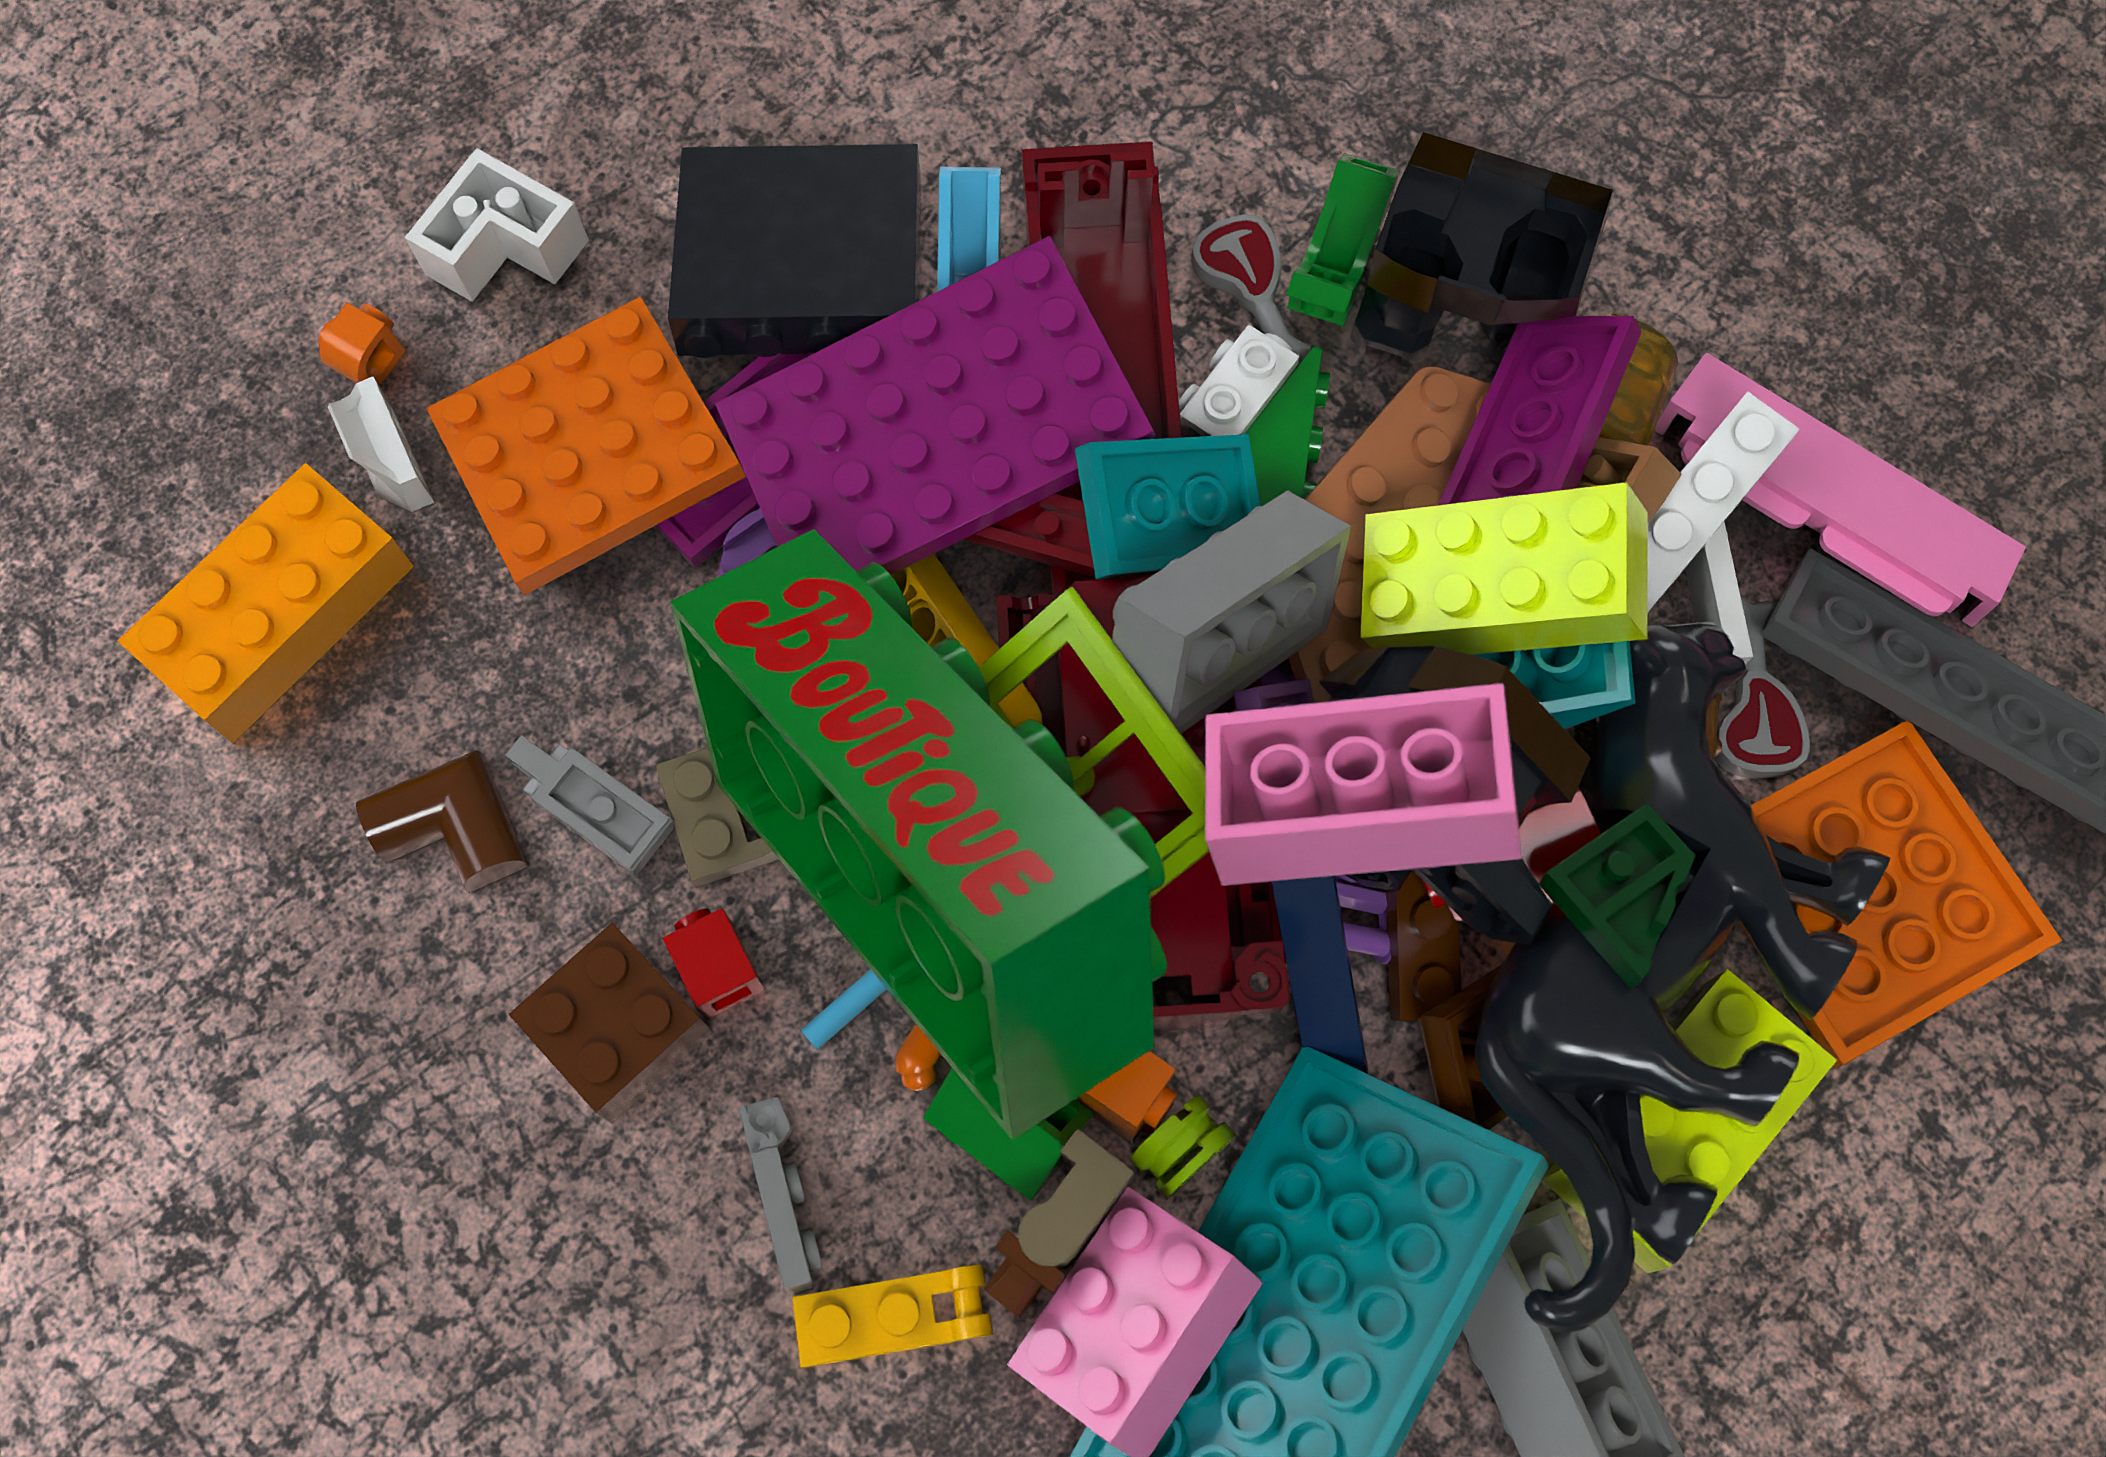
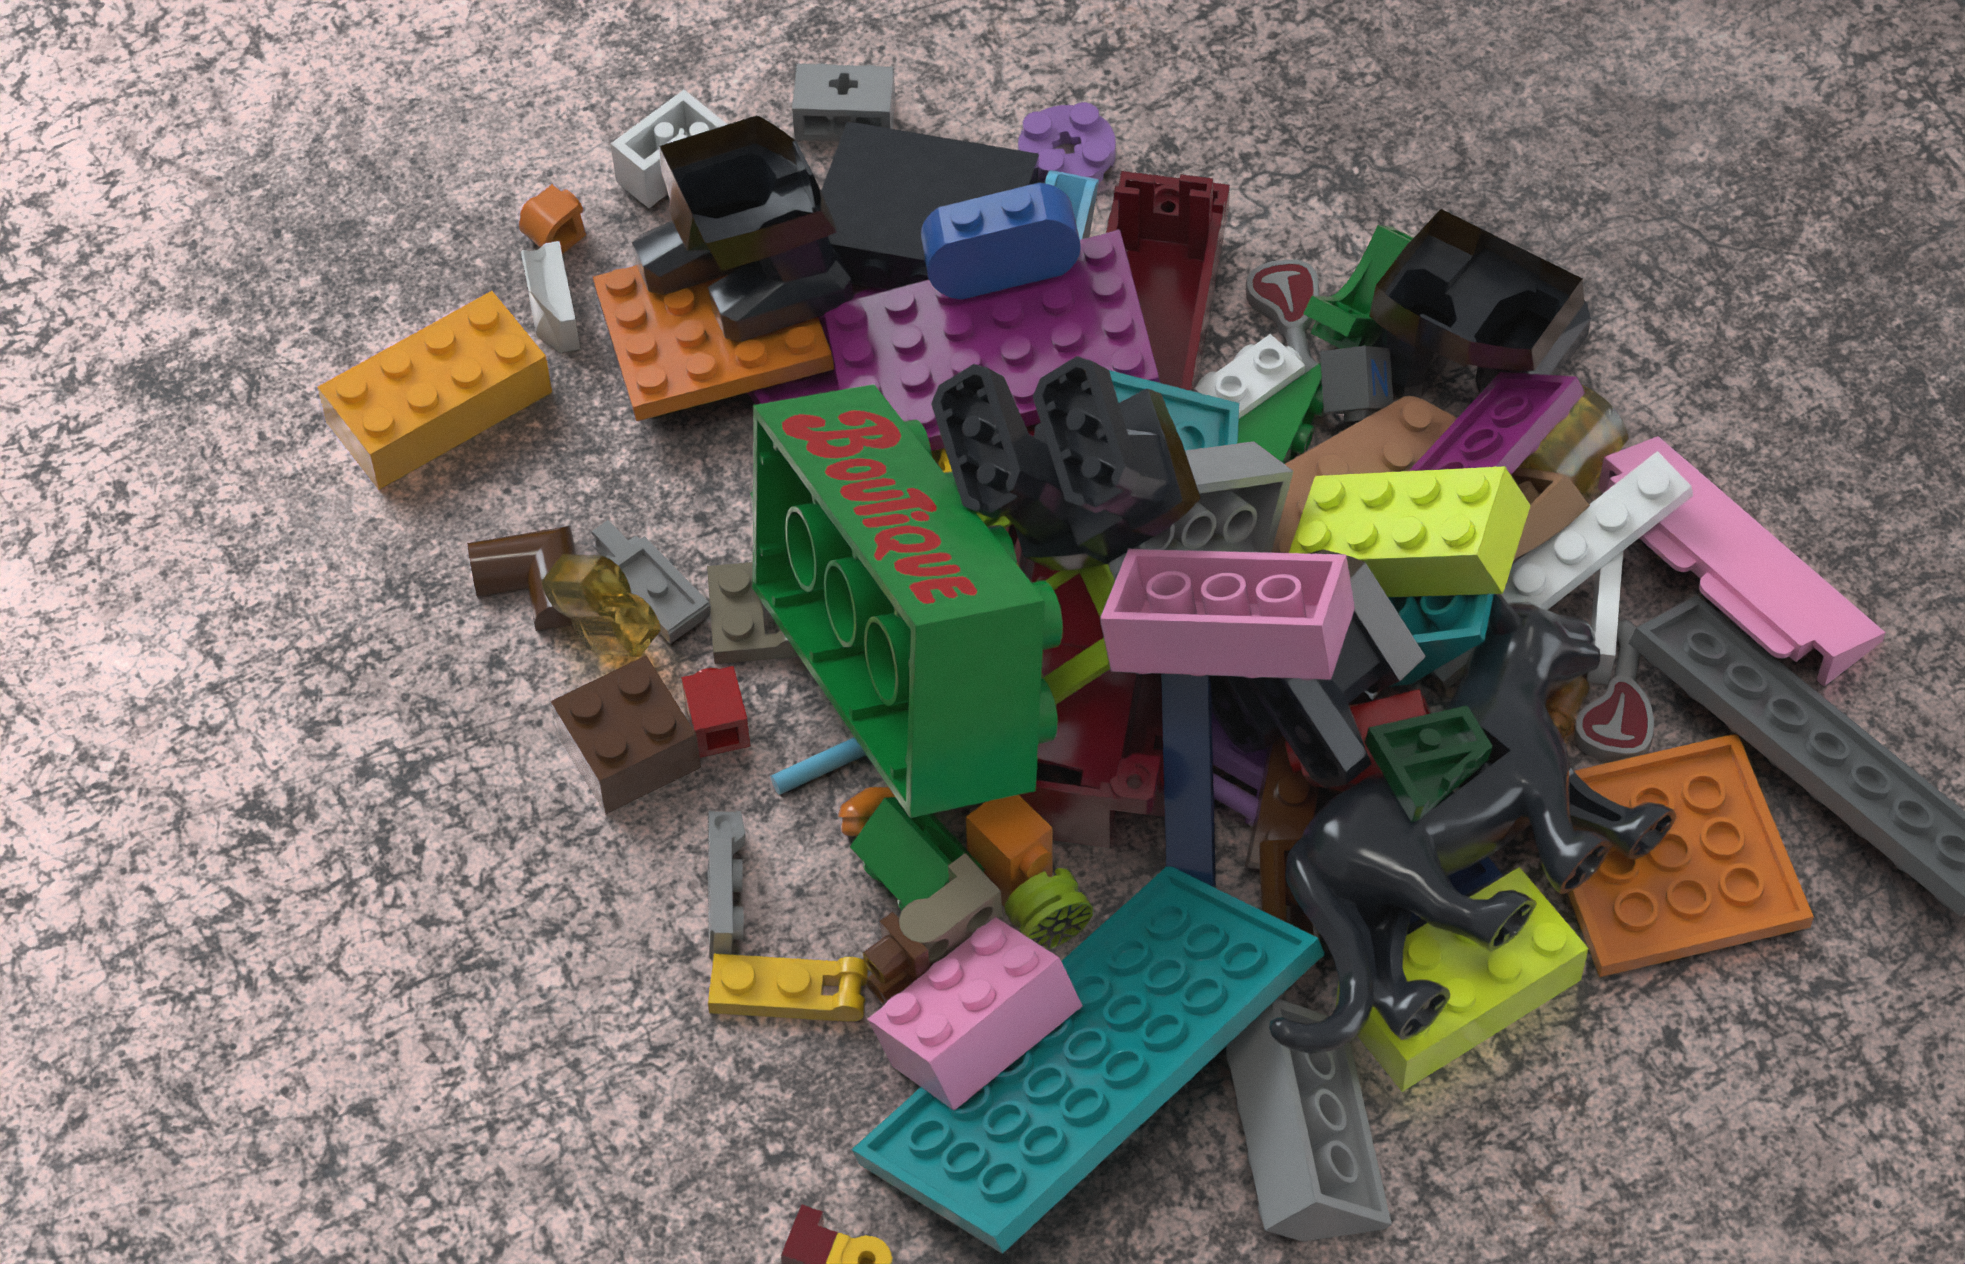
camera: 15 degrees right, 15 degrees down
none -> clear yellow brick [541,554,661,657]
none -> black piece [632,115,854,342]
none -> light grey brick [792,63,895,142]
none -> blue brick [921,183,1081,300]
none -> black piece [931,356,1201,570]
none -> medium lavender plate [1018,102,1116,183]
none -> dark grey brick [1320,346,1393,423]

